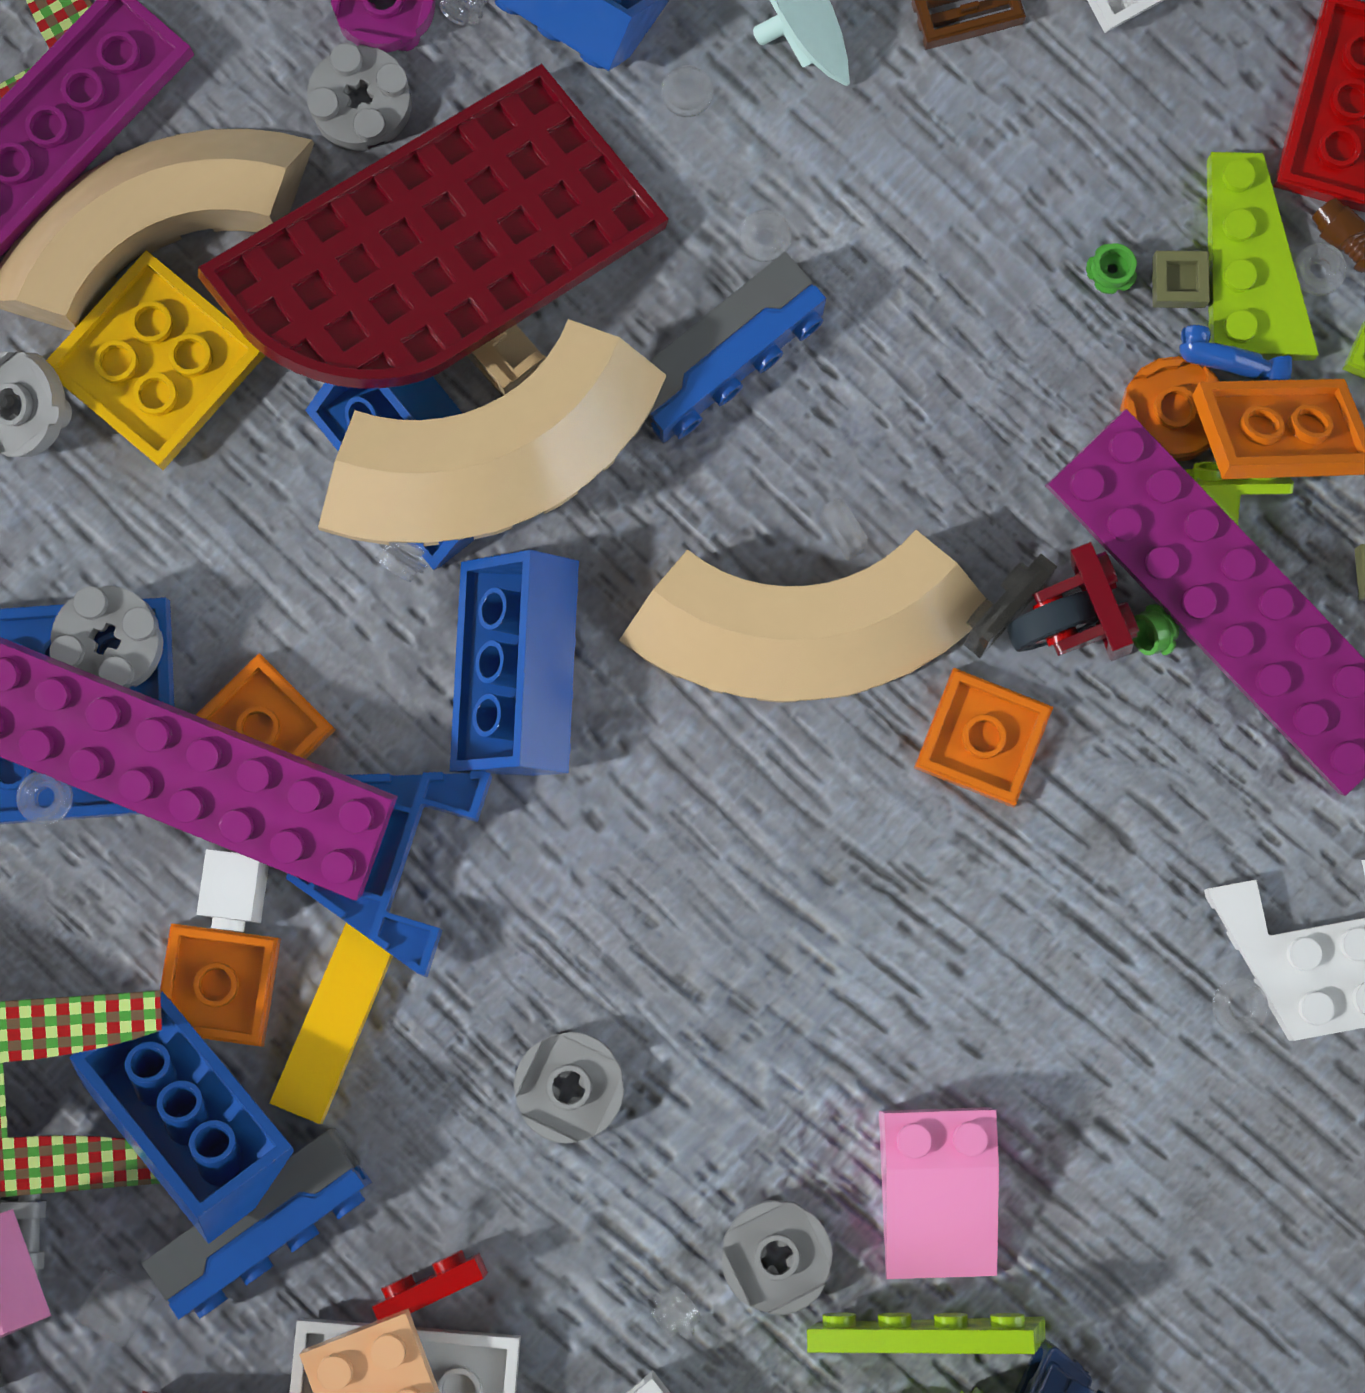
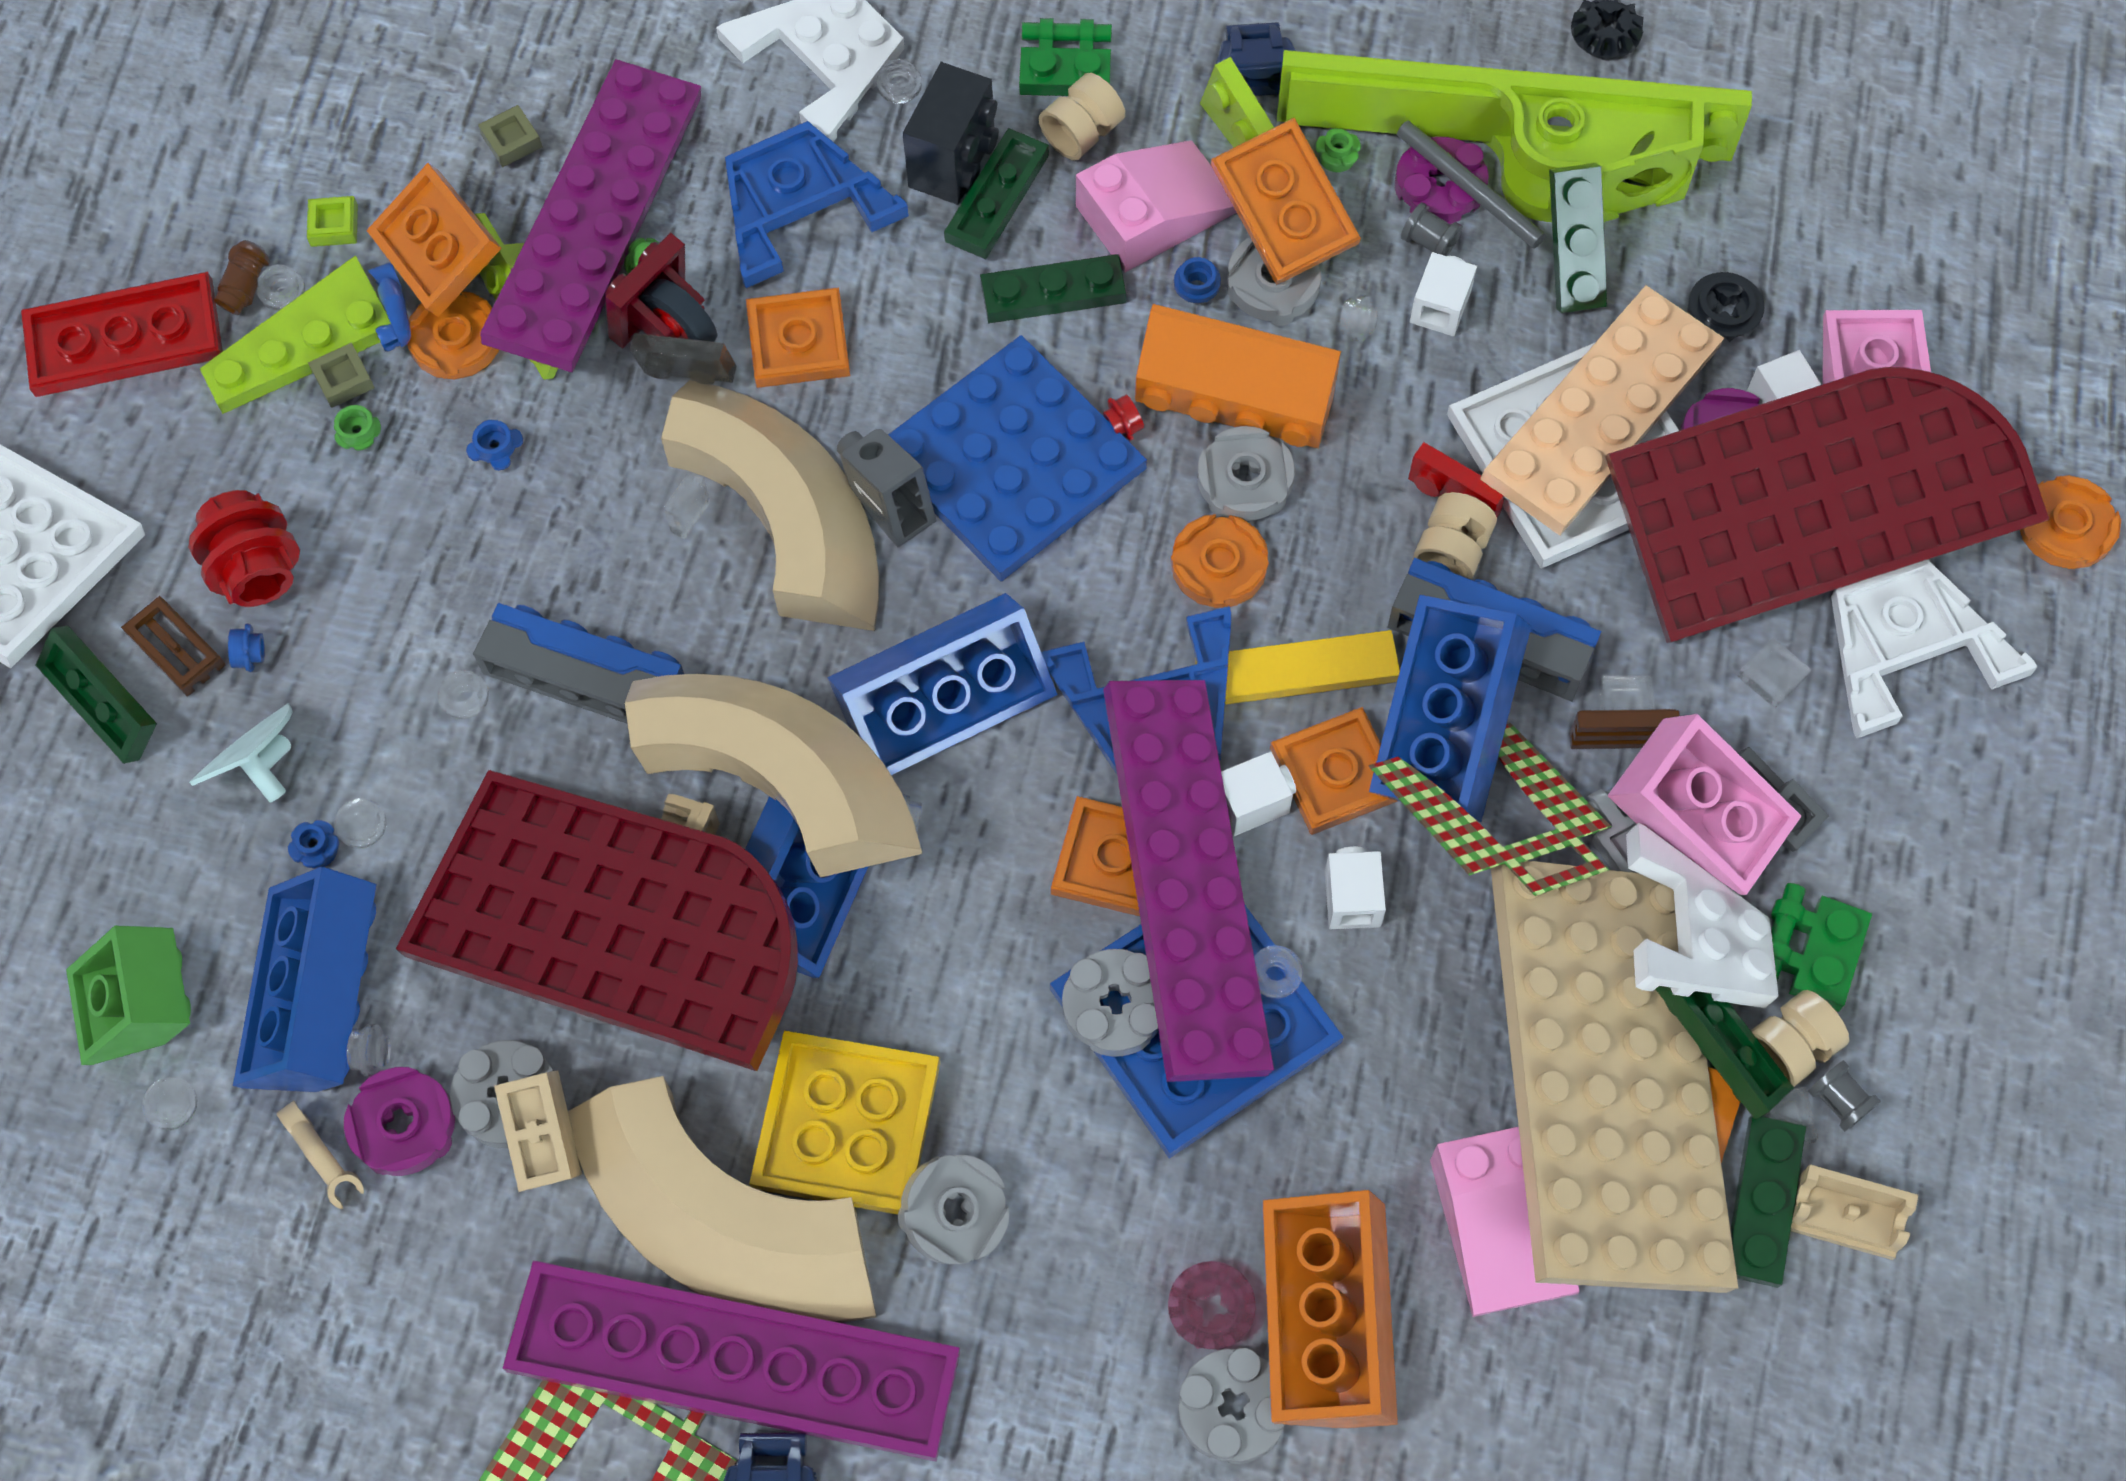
camera: 120 degrees left, 15 degrees down
none -> red piece [188,490,300,607]
none -> blue plate [228,623,265,672]
none -> blue plate [288,820,339,869]
none -> blue plate [466,420,523,471]
none -> tan hinge [494,1070,582,1192]
none -> blue wing [725,121,909,288]
none -> dark grey torso [837,429,936,547]
none -> blue plate [888,335,1147,582]
none -> black brick [903,62,999,205]
none -> dark green plate [944,128,1049,260]
none -> dark green plate [980,254,1126,324]
none -> green plate [1019,18,1112,96]
none -> tan wheel [1039,73,1125,160]
none -> red plate [1103,394,1144,441]
none -> orange slope [1135,304,1341,449]
none -> orange tile [1171,514,1269,608]
none -> blue plate [1174,257,1221,303]
none -> orange tile [1210,117,1361,285]
none -> white brick [1325,846,1386,929]
none -> tan wheel [1413,492,1497,580]
none -> reddish brown tile [1569,709,1680,749]

